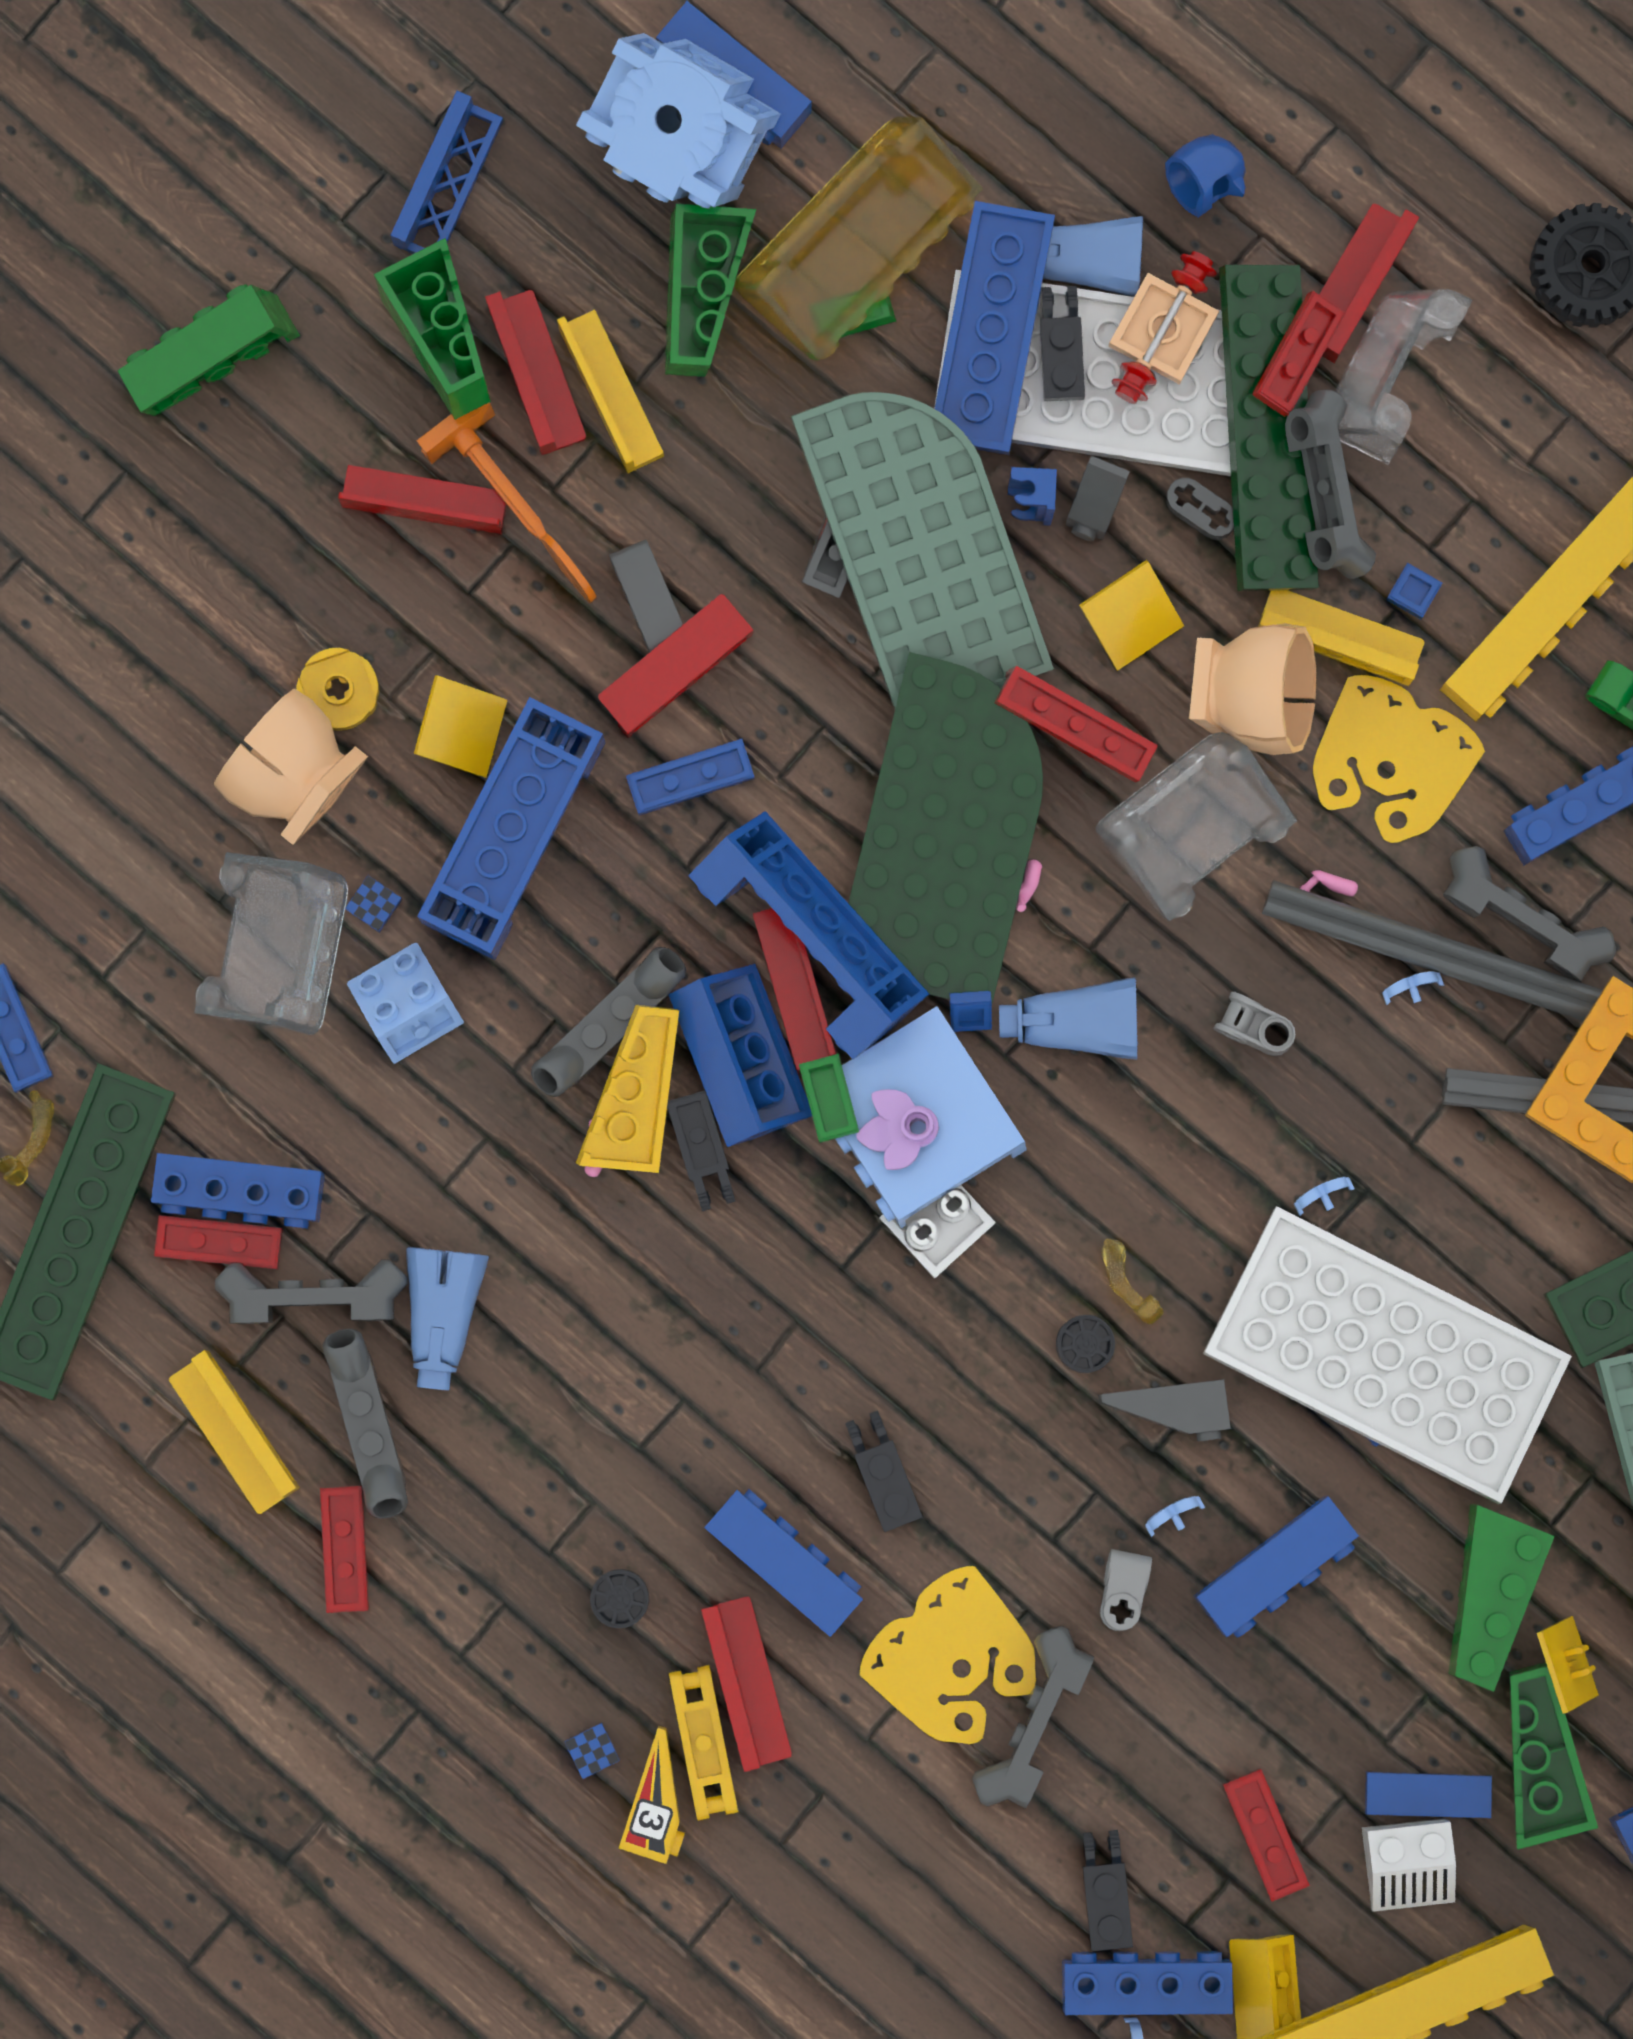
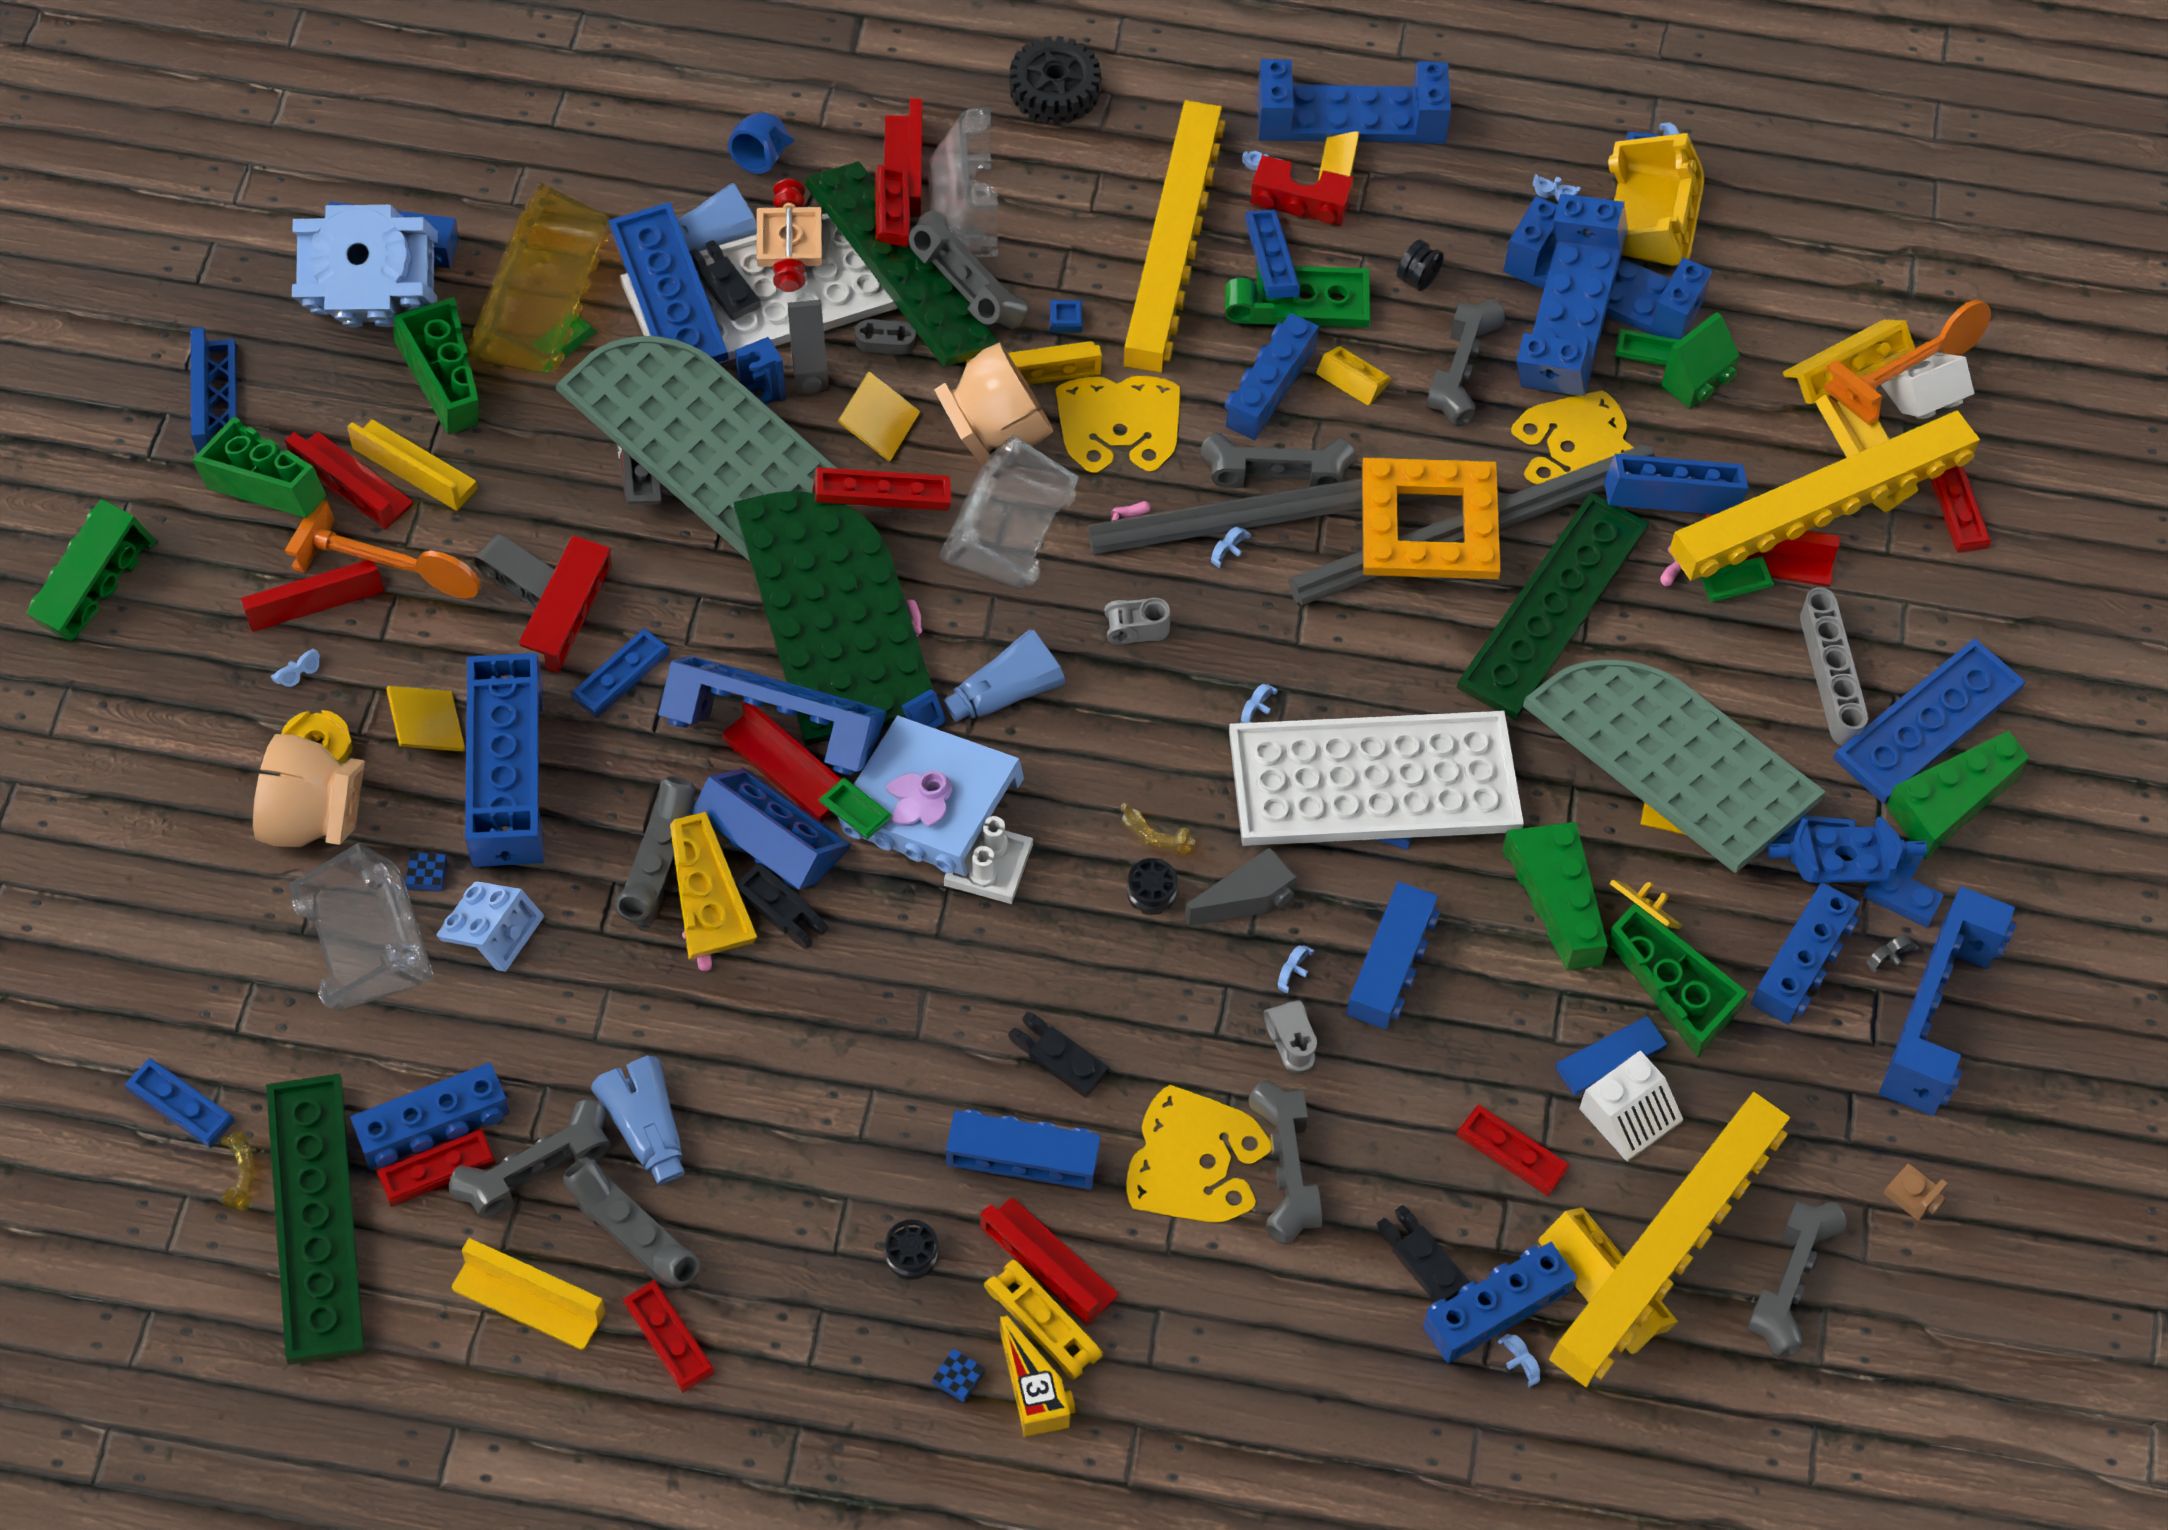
camera: 30 degrees left, 25 degrees down
none -> light blue piece [270,648,320,687]

